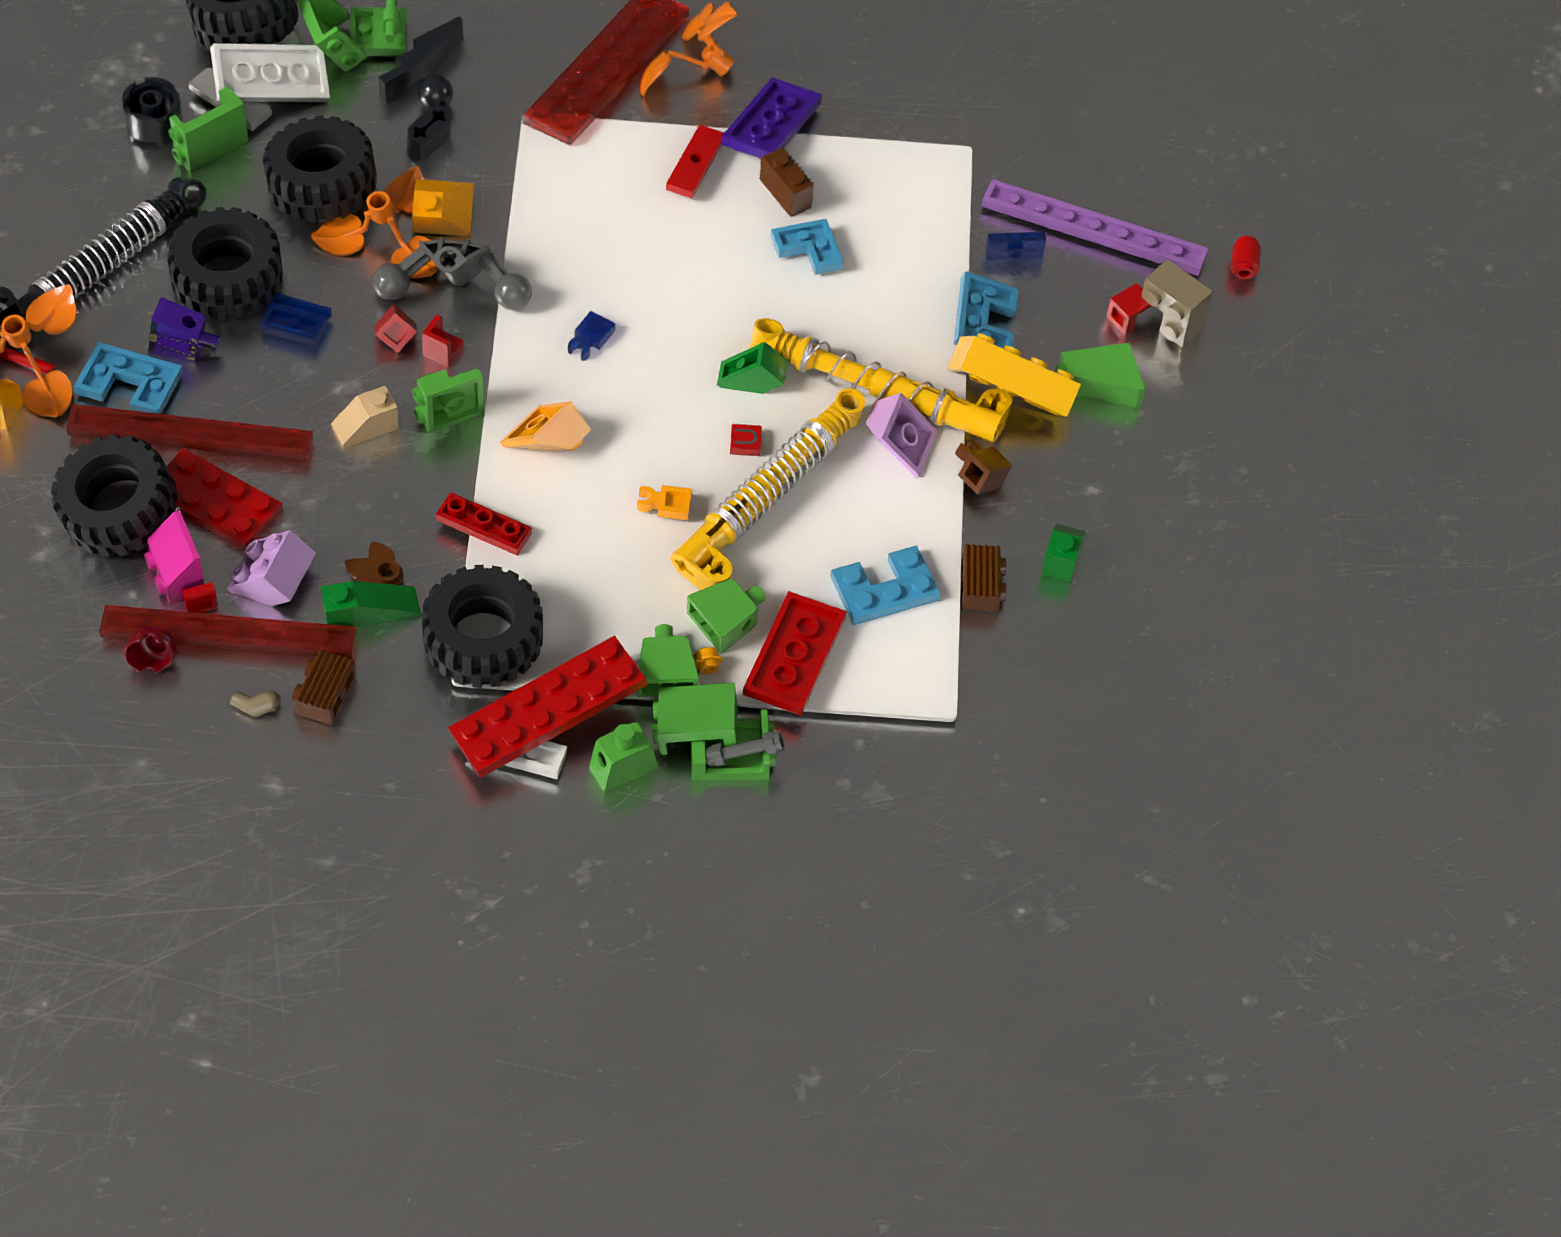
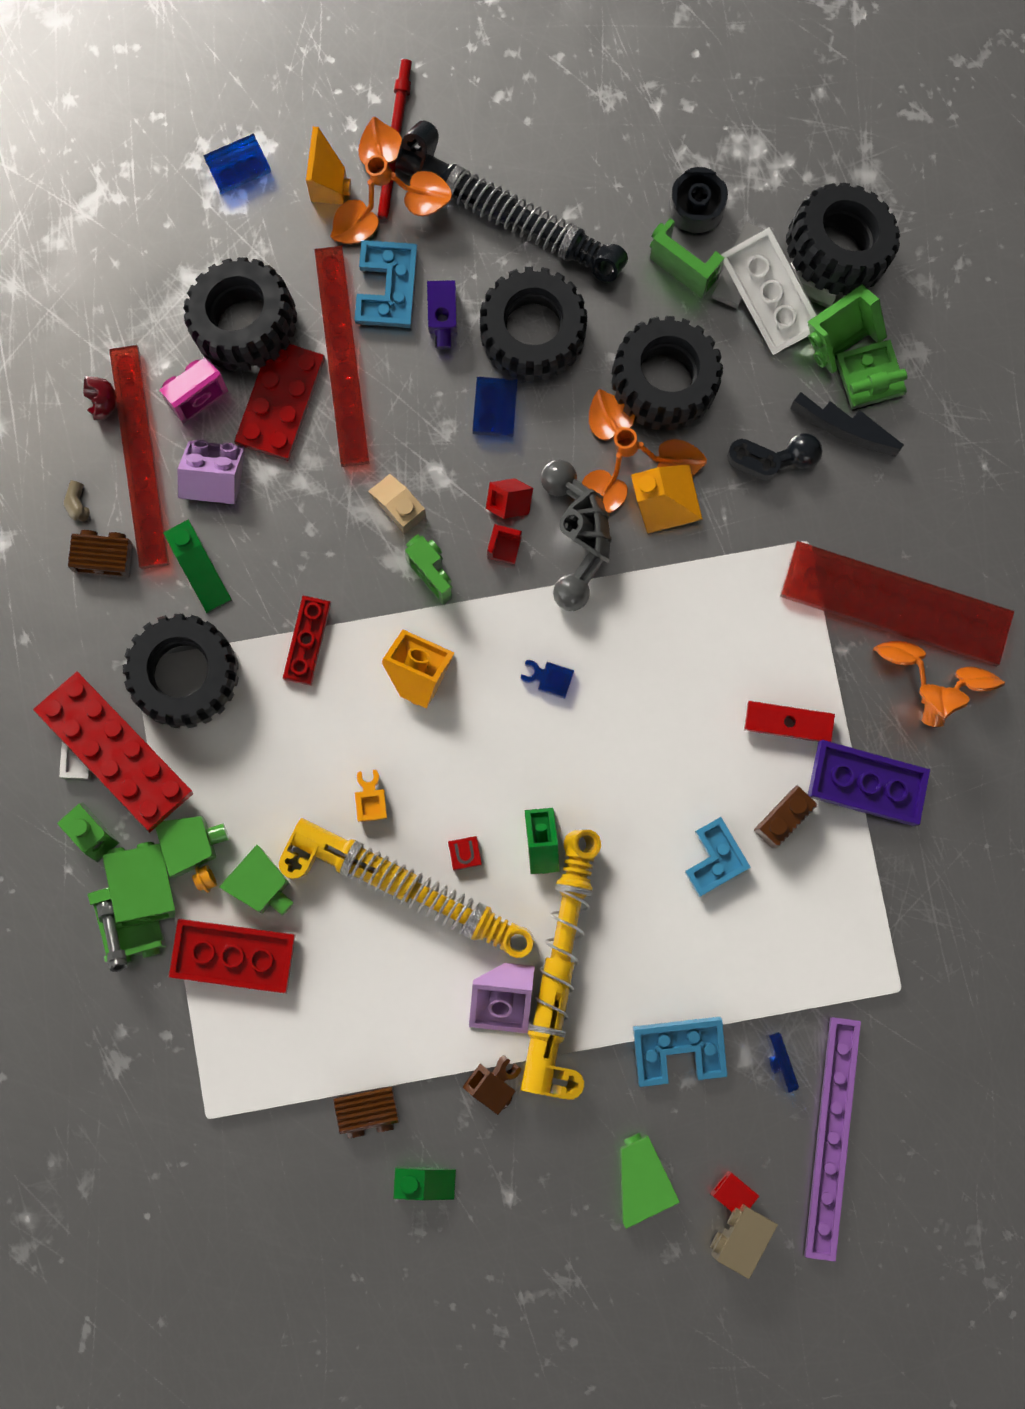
camera: 80 degrees right, 25 degrees up
red tile [182,582,218,616] -> none
reddish brown plate [345,541,404,585] -> none
dark azure plate [830,545,940,625] -> none
yellow wedge [947,333,1081,417] -> none
red brick [1231,236,1261,279] -> none

